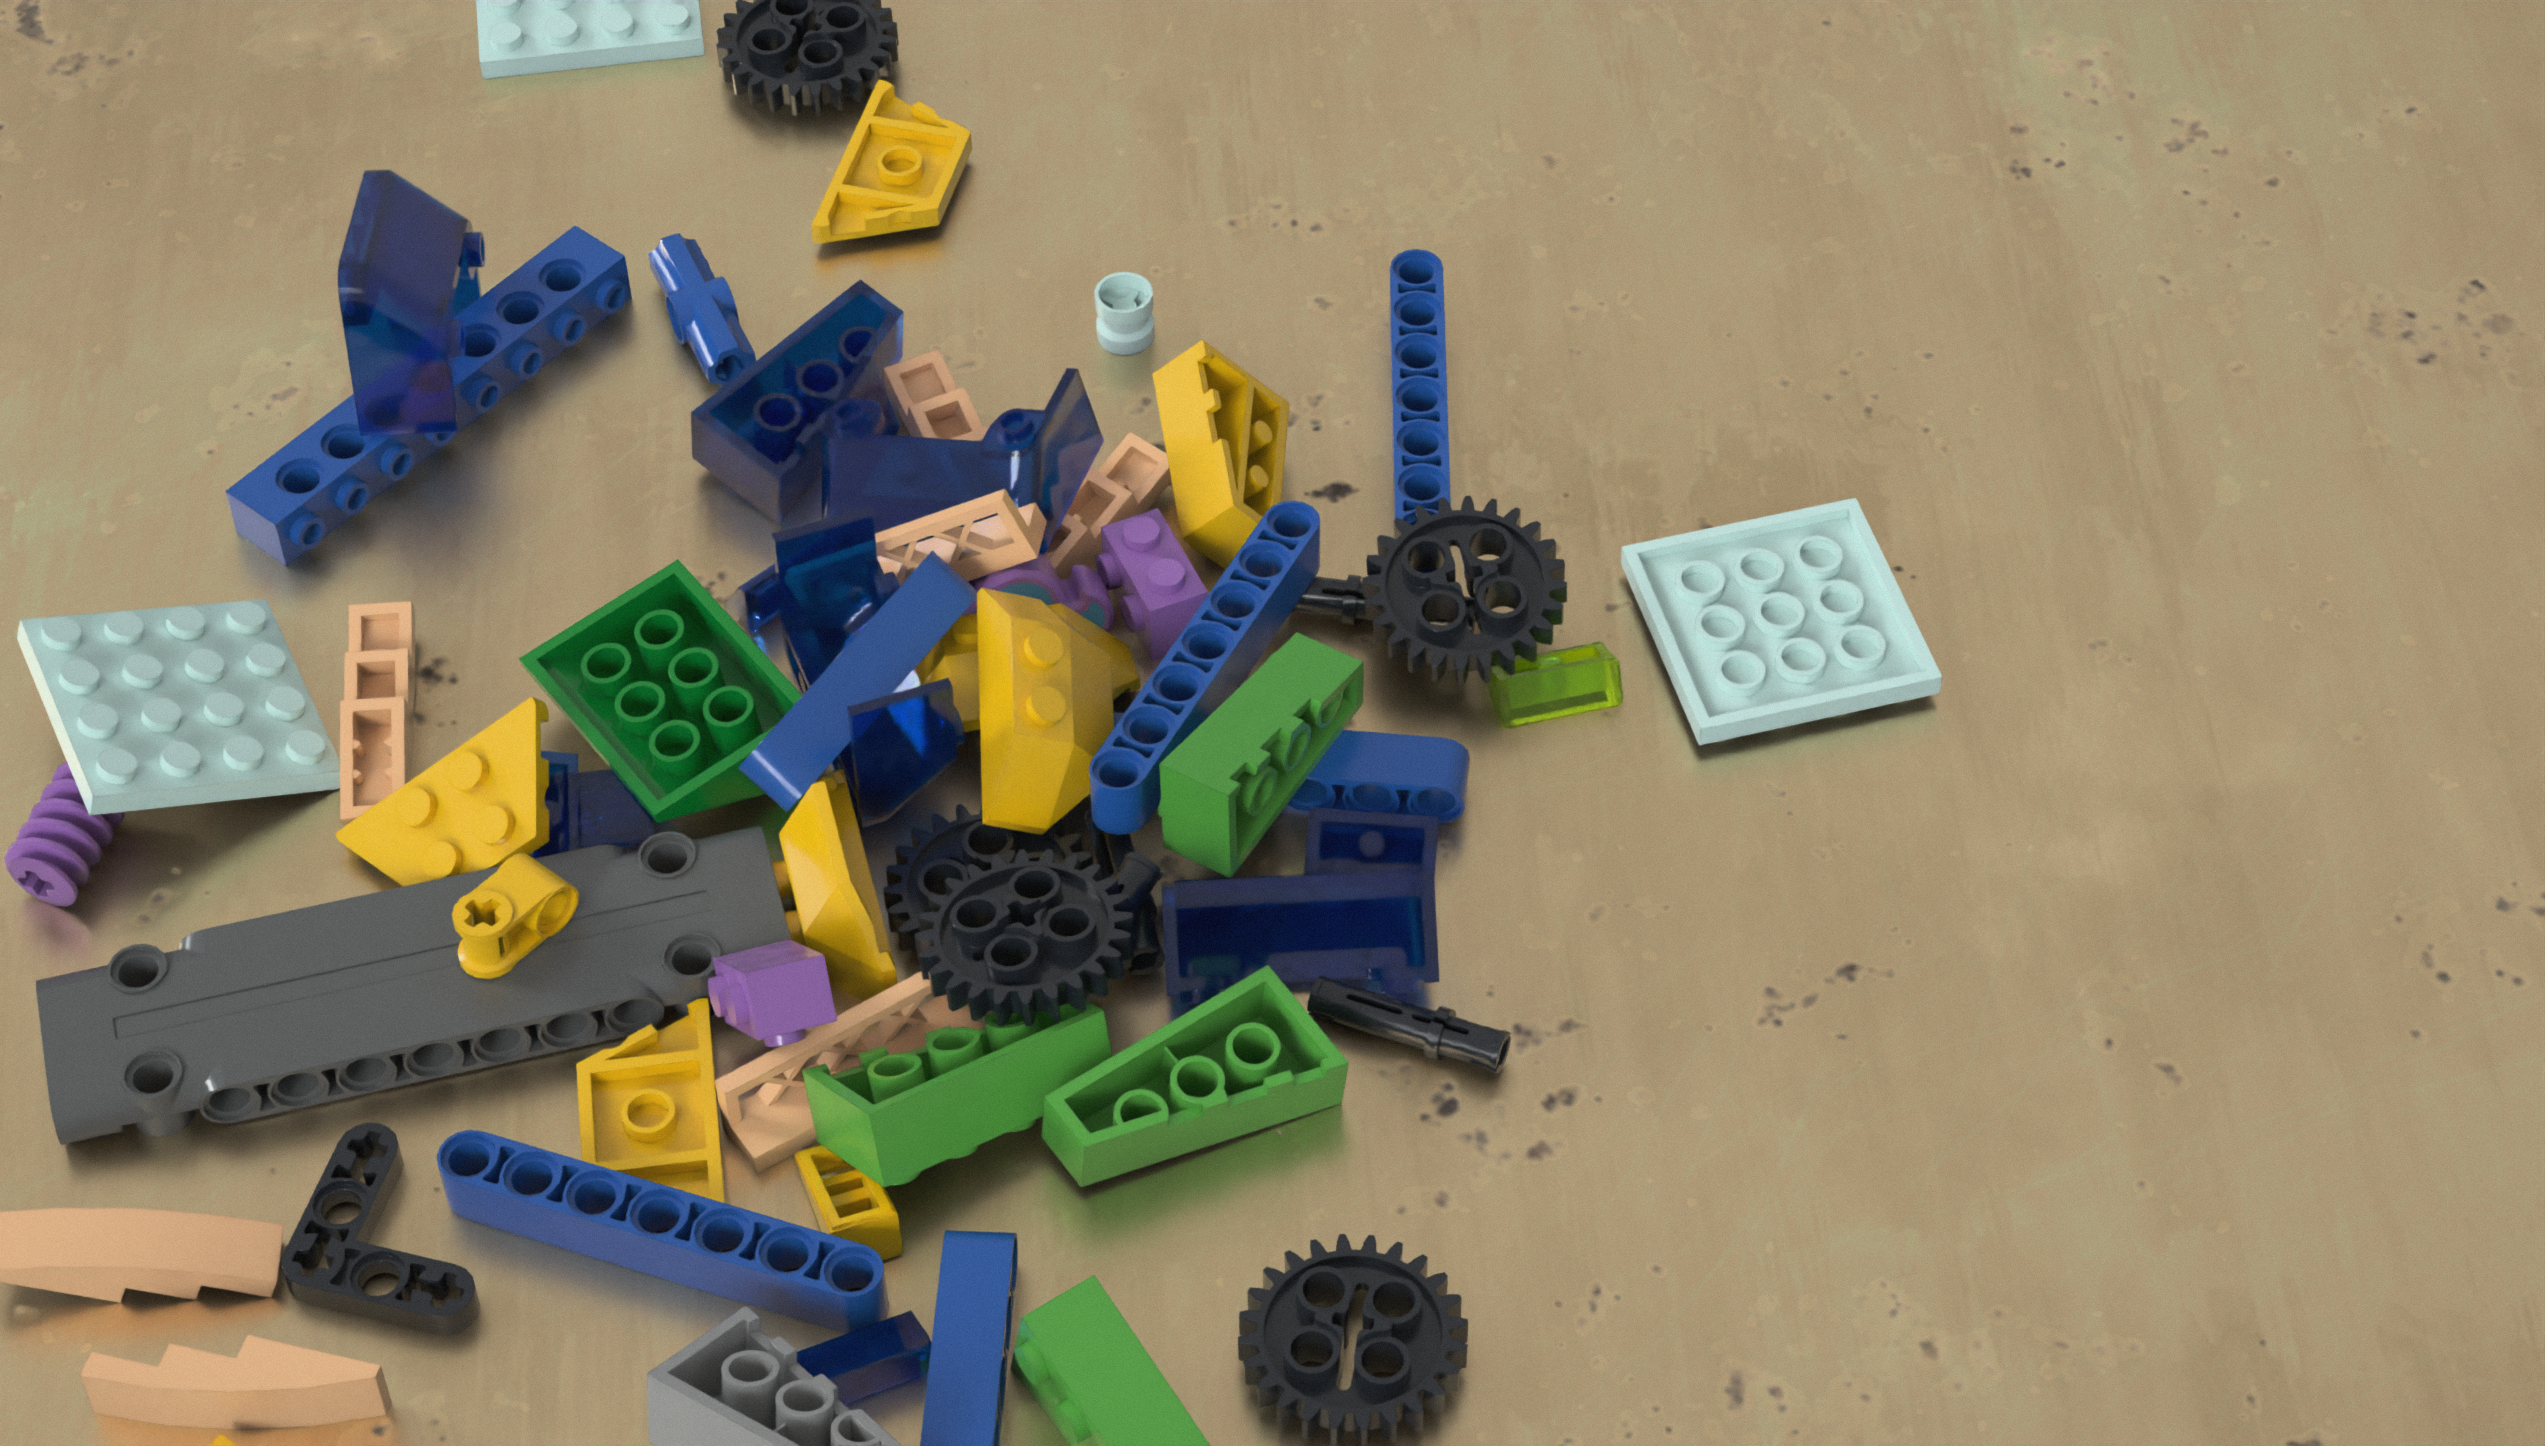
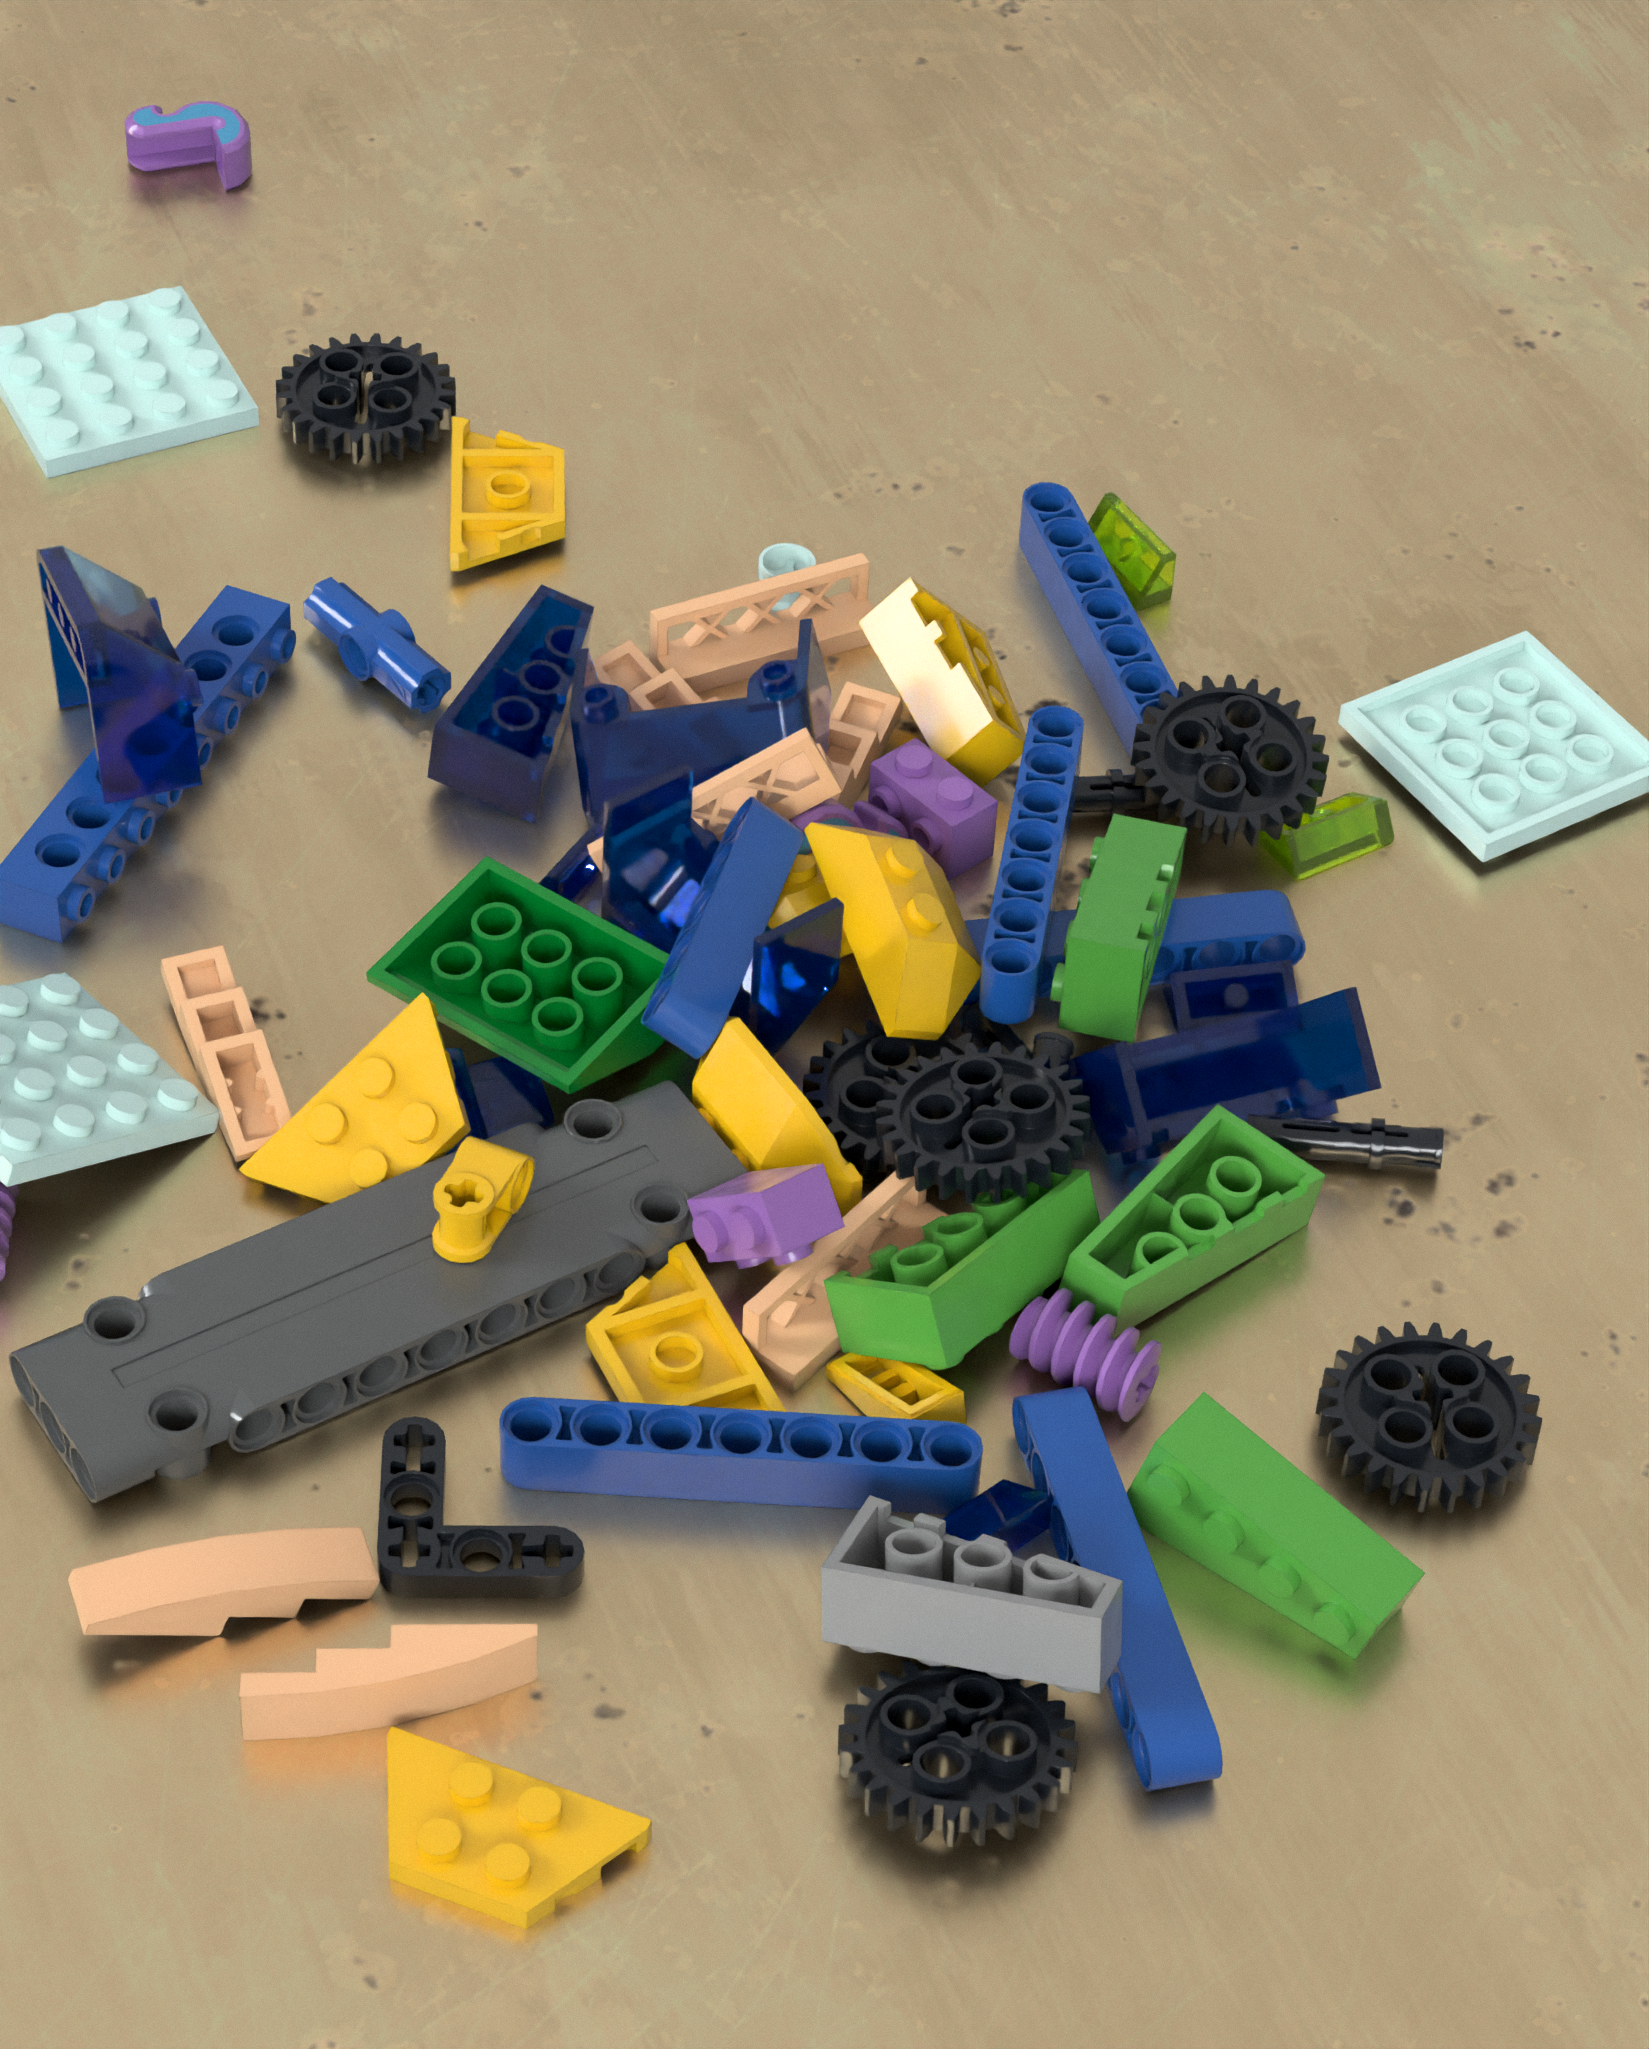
camera: 20 degrees left, 5 degrees down
none -> light nougat fence [649,553,874,693]
none -> medium lavender piece [1009,1287,1162,1422]
none -> clear neon green slope [1088,492,1176,611]

